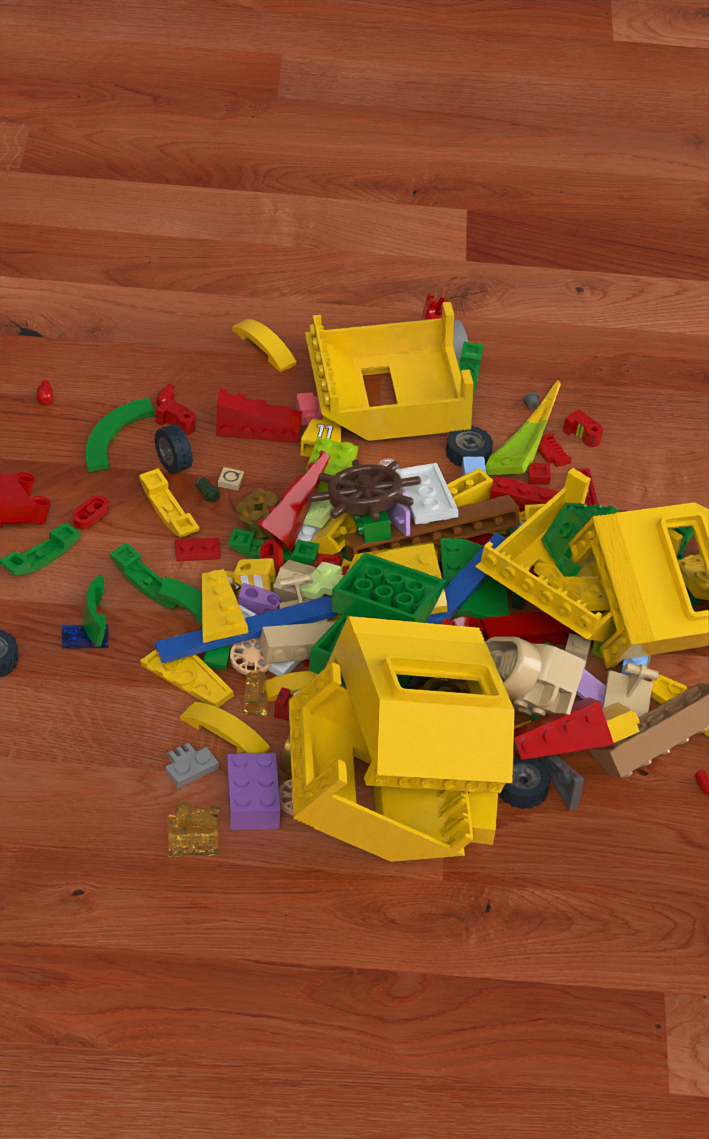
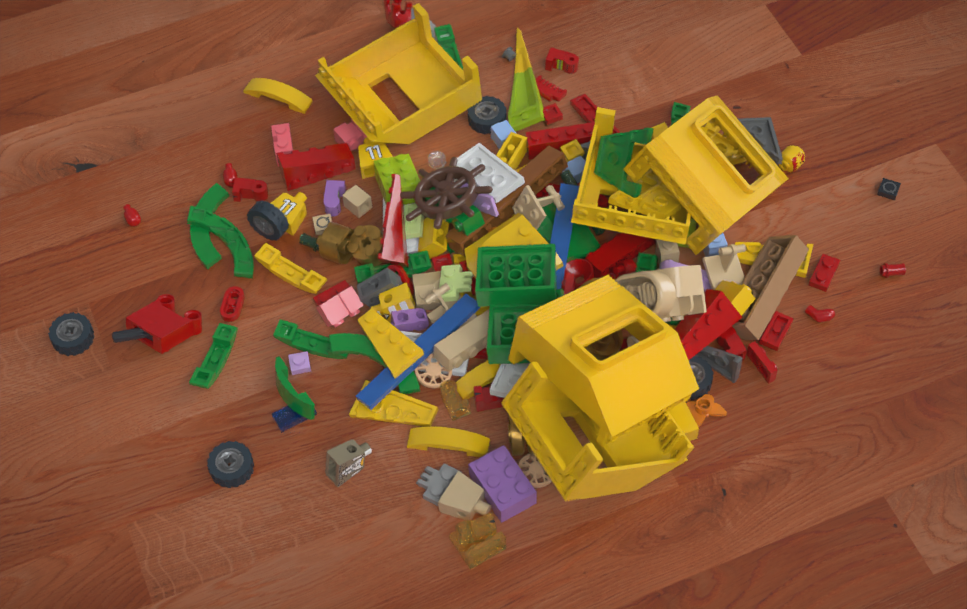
camera: 20 degrees left, 10 degrees up
none -> green tile [187,206,254,279]
none -> yellow torso [270,192,307,236]
none -> coral brick [271,123,293,166]
none -> lavender plate [288,351,311,375]
none -> coral brick [316,286,364,327]
none -> pearl gold brick [317,222,354,264]
none -> medium lavender leg [324,180,346,217]
none -> dark tan torso [325,439,372,487]
none -> tan brick [342,185,372,218]
none -> dark grey brick [357,268,402,308]
none -> tan torso [438,471,491,521]
none -> tan plate [512,185,565,230]
none -> orange animal [686,394,727,428]
none -> red leg [717,326,747,361]
none -> red plate [746,341,778,384]
none -> red plate [759,311,794,351]

